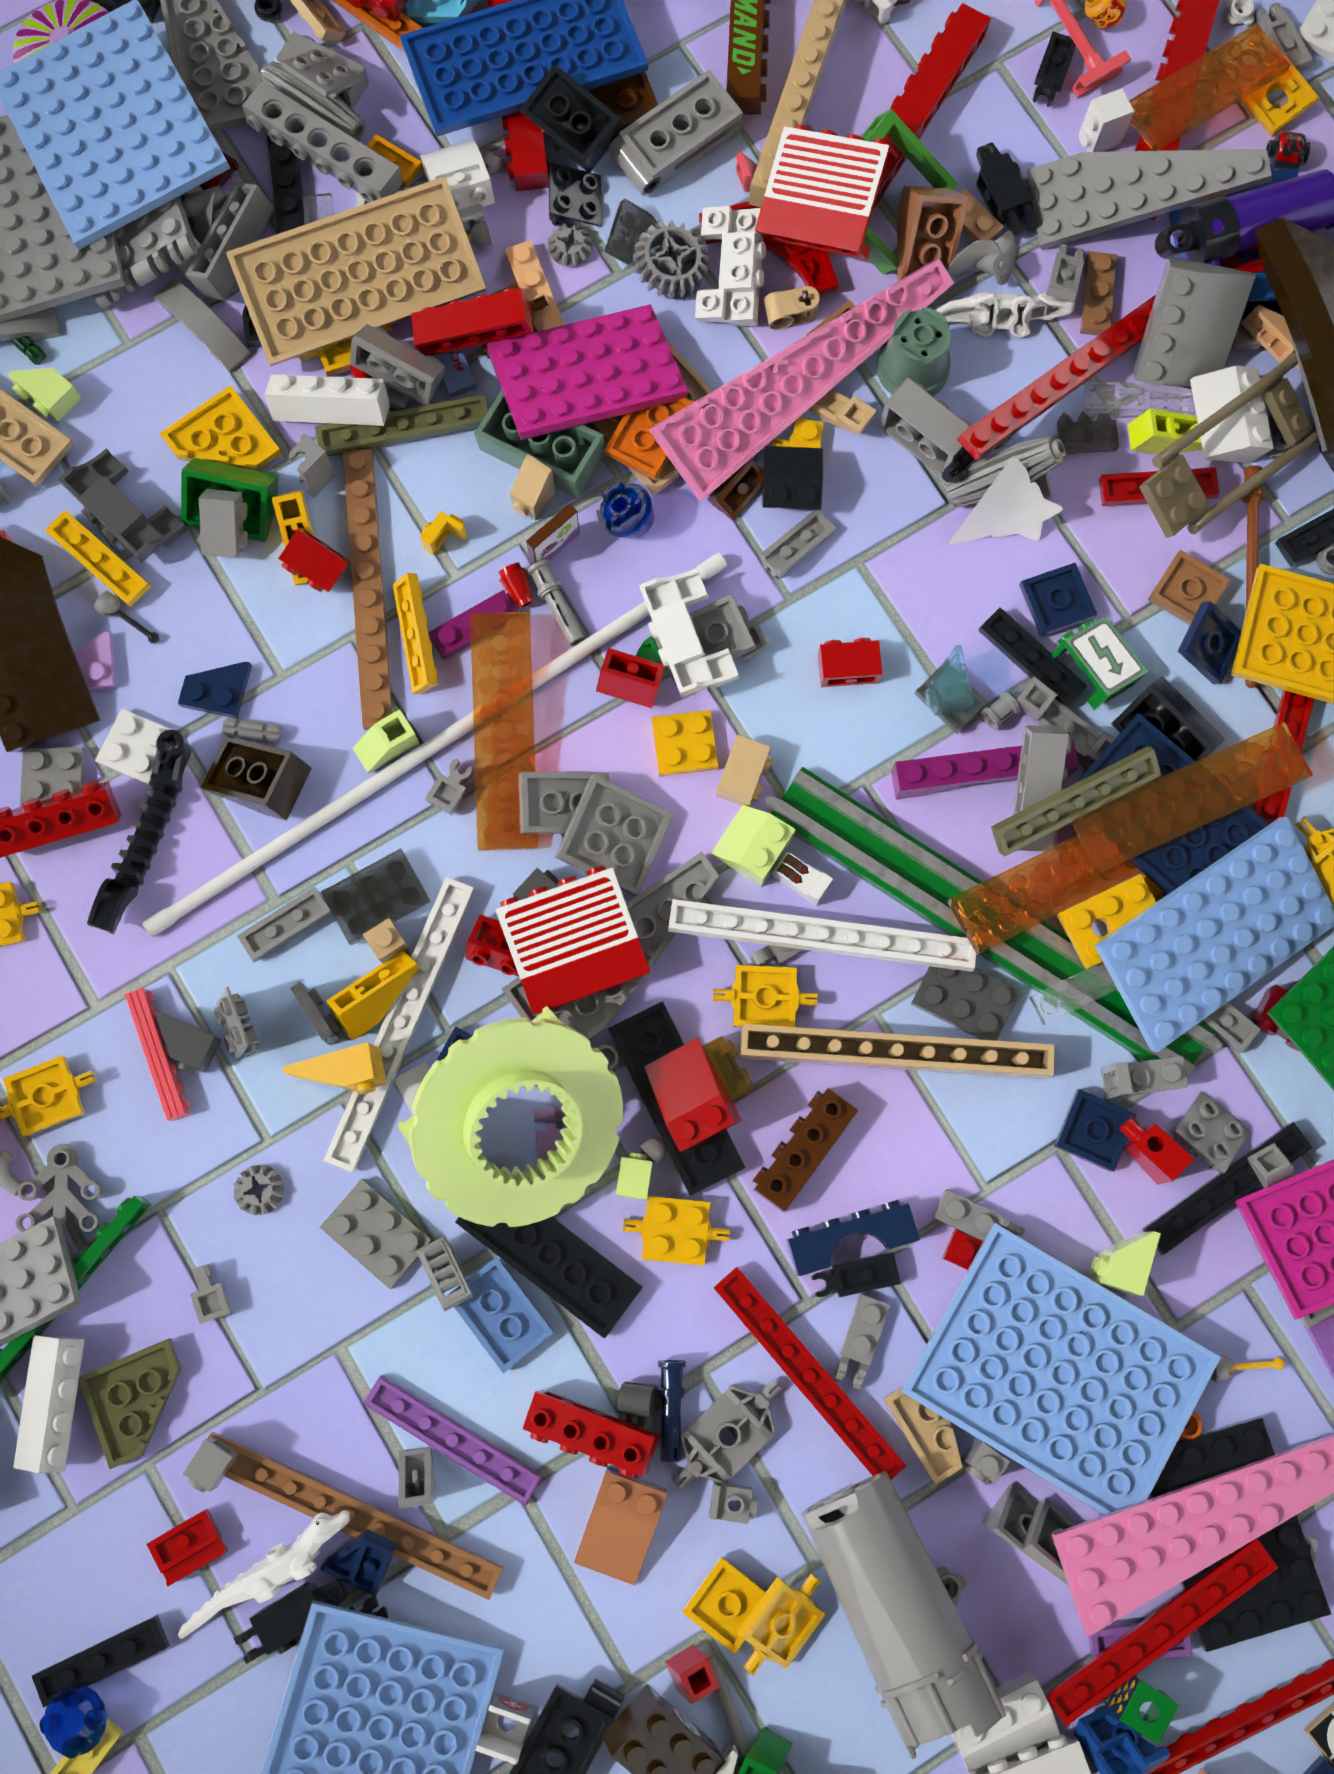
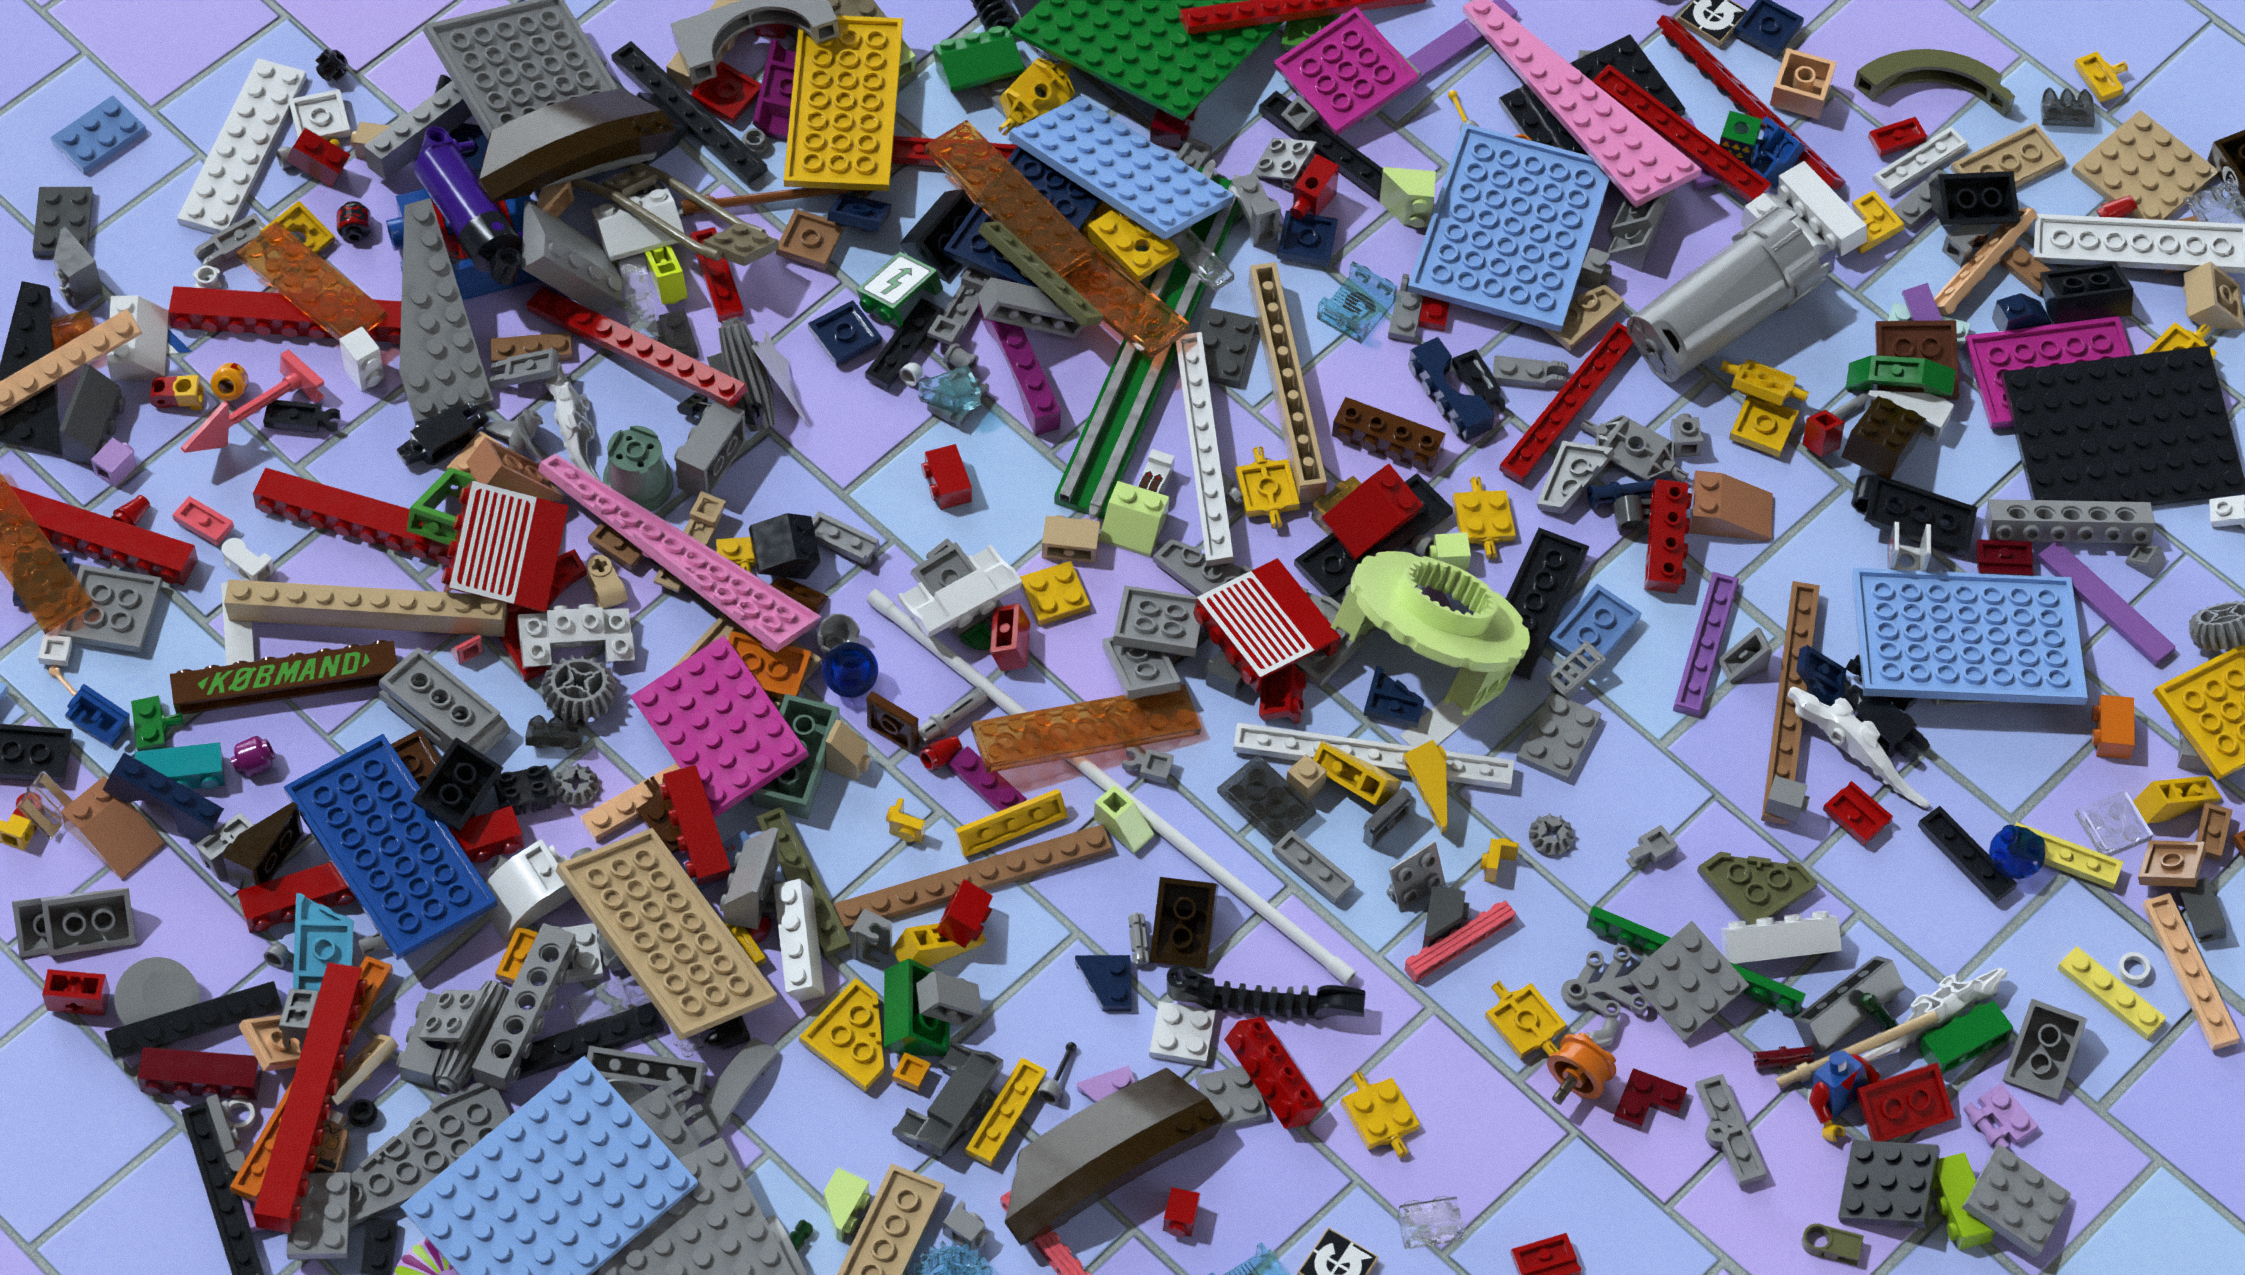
camera: 105 degrees left, 20 degrees down
none -> light grey hair [817,613,860,658]
none -> light orange plate [892,1052,931,1092]
none -> white hinge [899,363,923,386]
none -> clear light blue panel [1317,261,1397,344]
none -> yellow bracket [1480,838,1519,883]
none -> light grey wing [1537,441,1615,514]

